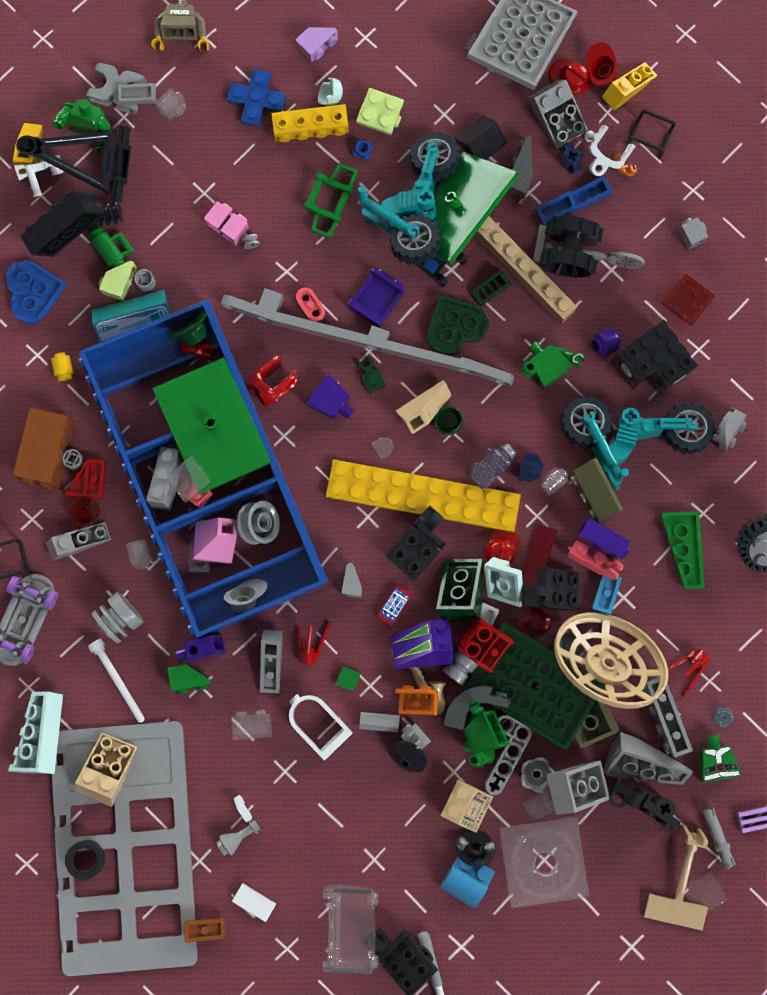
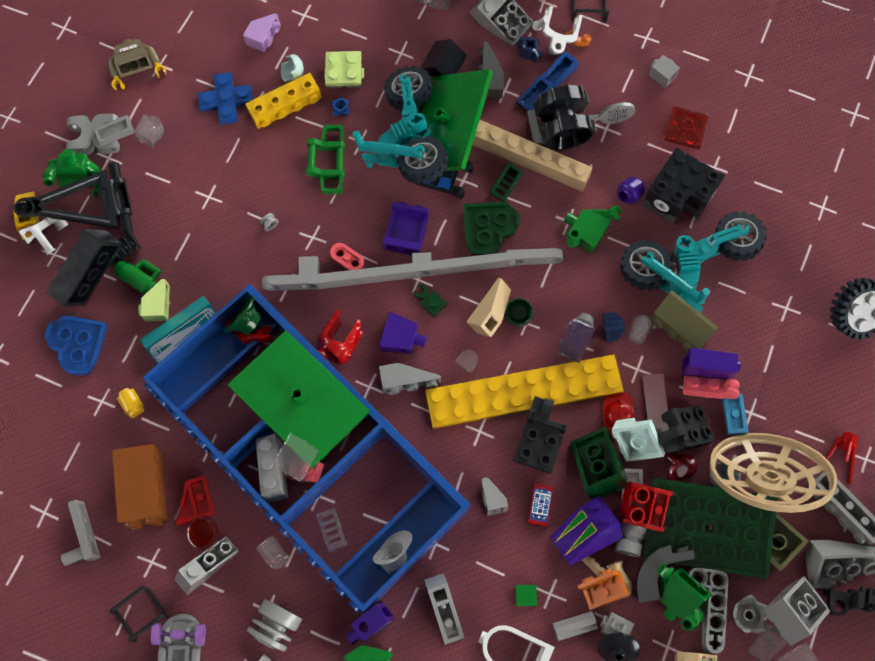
camera: 20 degrees left, 10 degrees down
light grey wheel [62,449,85,471] -> none
light grey wheel [134,269,156,292] -> none
bright pink slope [193,518,237,564] -> none
bright pink piece [204,201,249,246] -> none
light grey wheel [236,501,280,545] -> none
red plant [297,622,331,664] -> none
green wing [660,511,705,589] -> none
light grey slope [713,407,747,452] -> none
none -> light grey slope [379,363,441,395]

